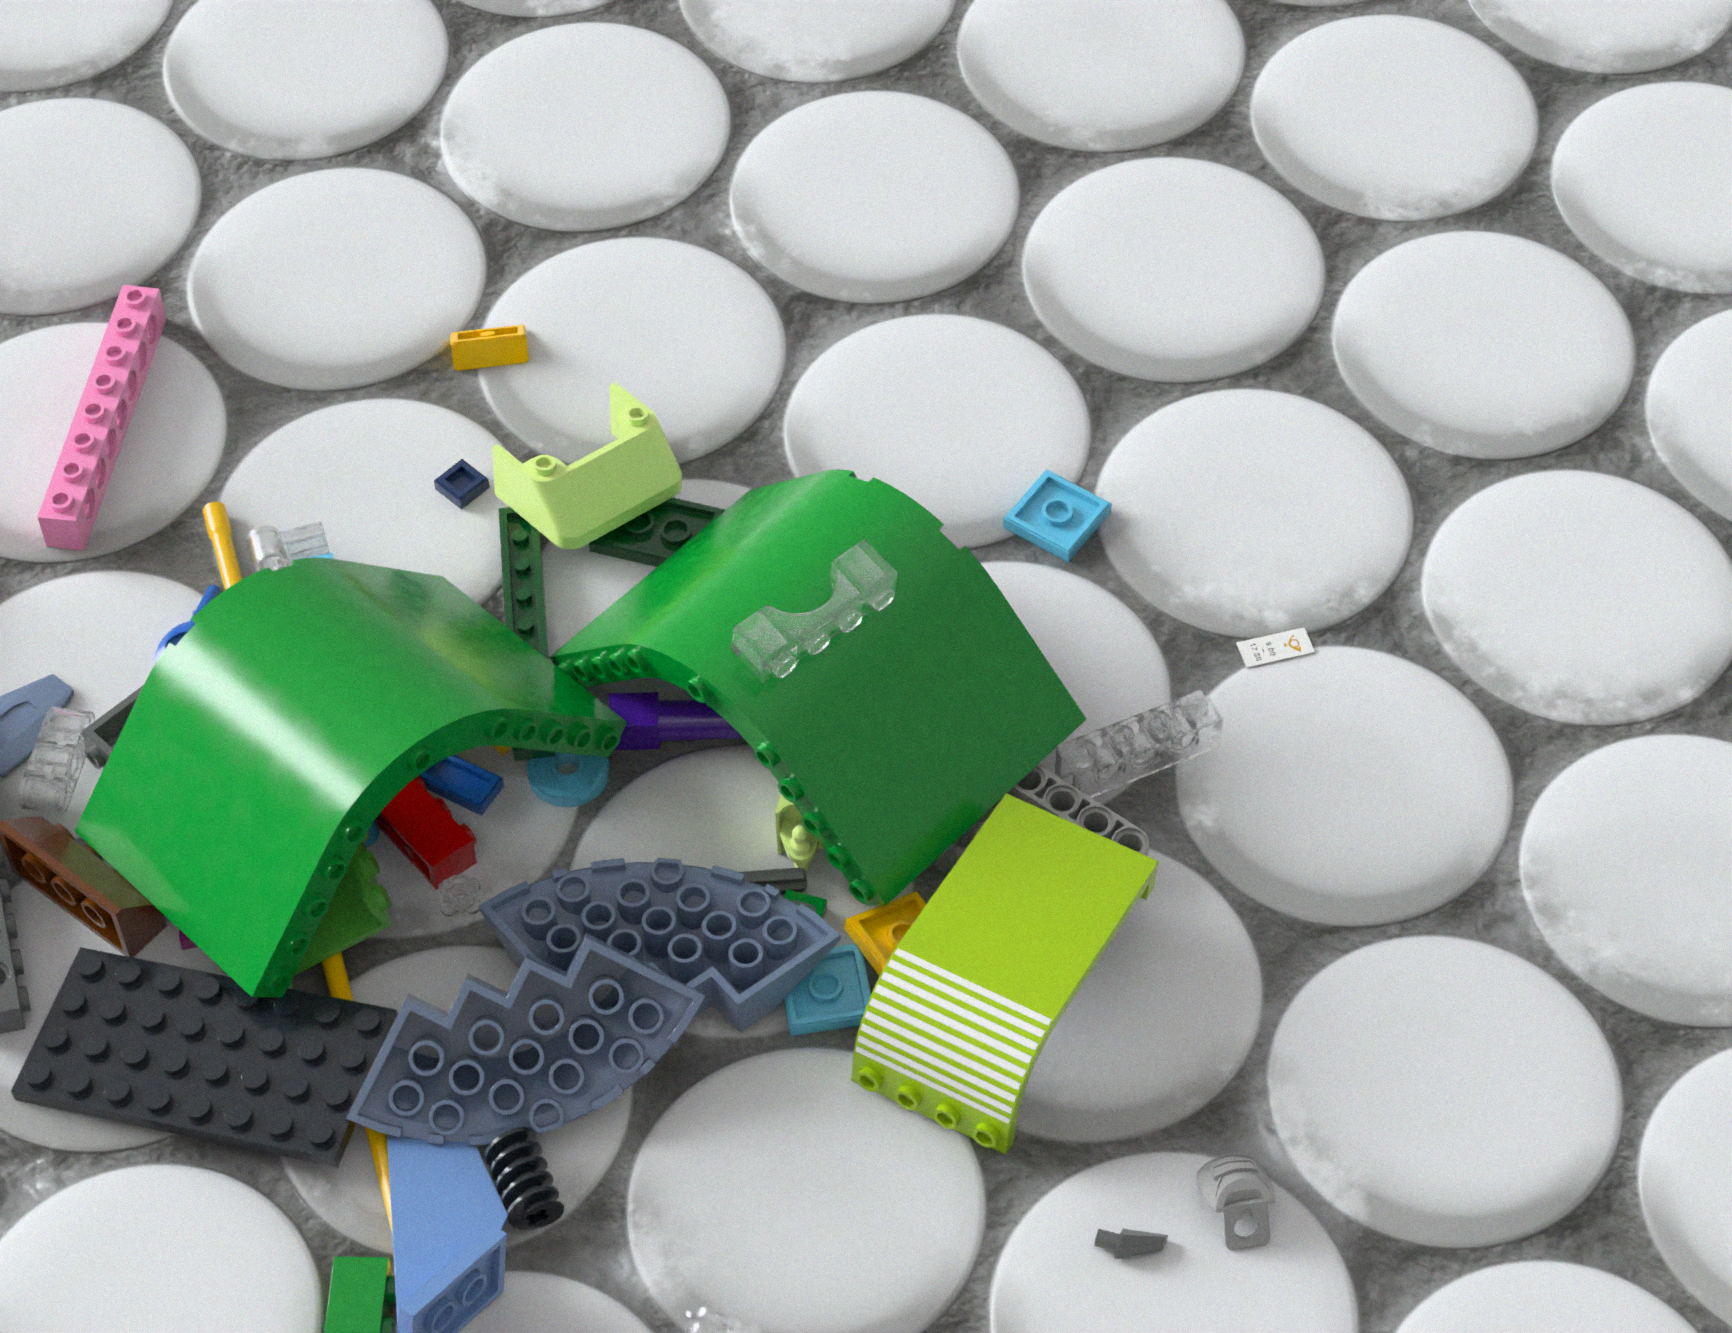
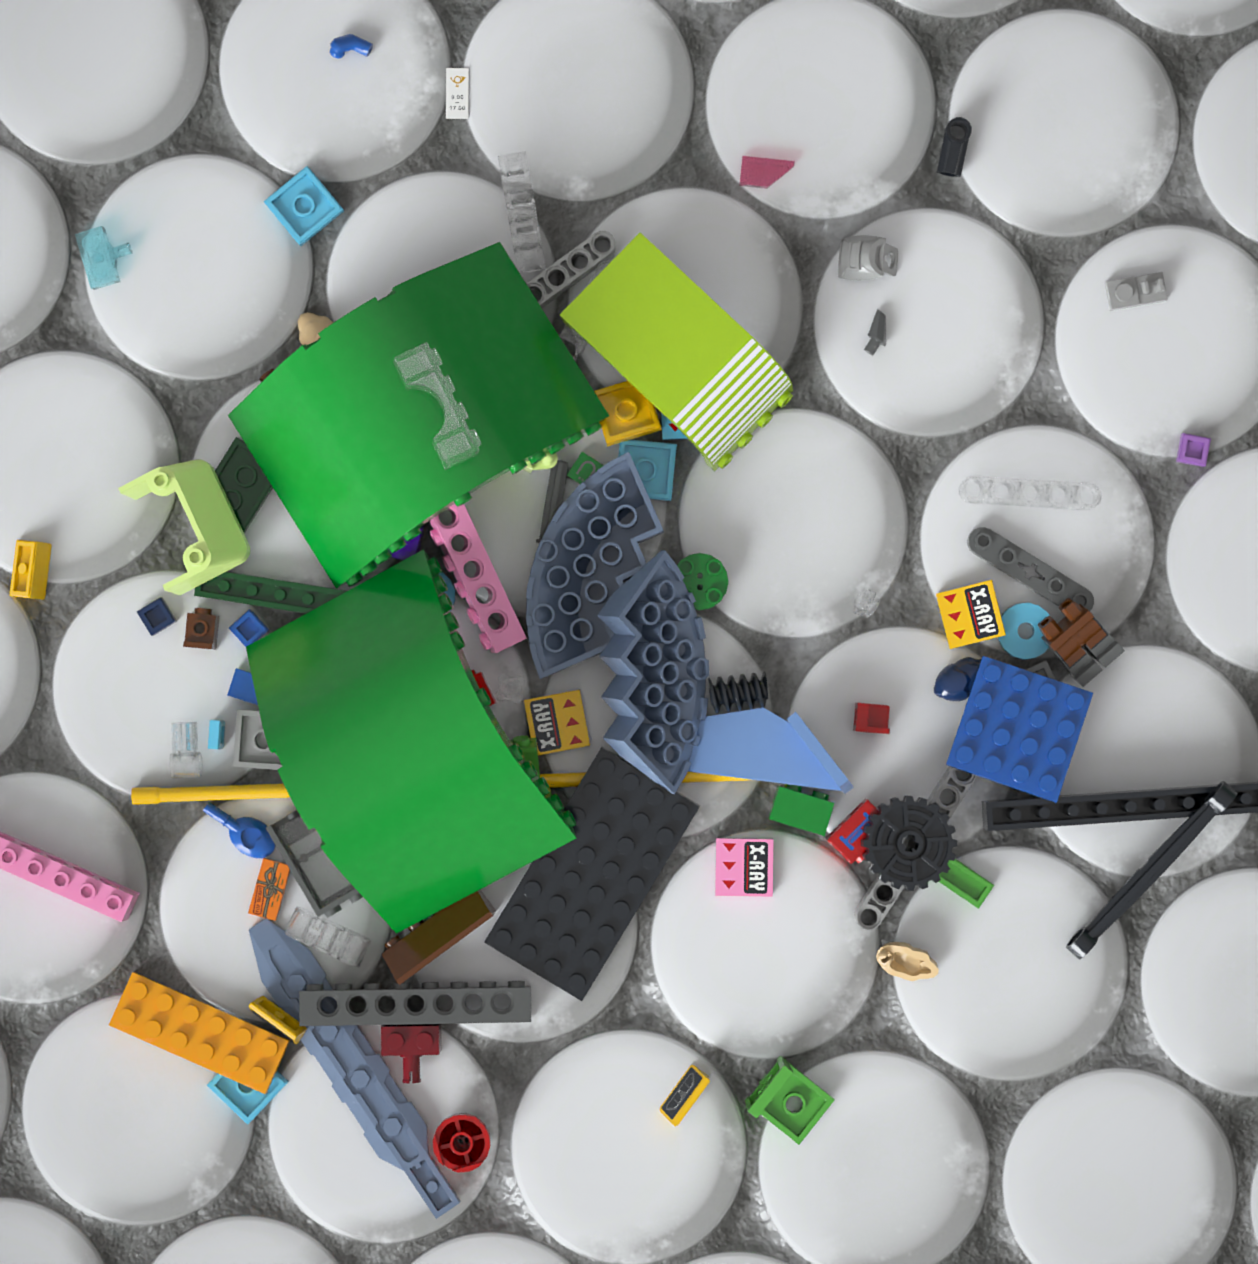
camera: 70 degrees left, 35 degrees up
none -> clear light blue plate [75,226,132,290]
none -> reddish brown brick [183,608,219,650]
none -> blue tile [229,609,270,647]
none -> orange tile [248,858,290,921]
none -> blue arm [329,34,373,59]
none -> bright pink brick [429,504,527,653]
none -> tile [524,690,590,755]
none -> green plate [677,553,728,610]
none -> tile [715,838,774,897]
none -> clear pink tile [739,156,795,189]
none -> black piece [936,117,972,177]

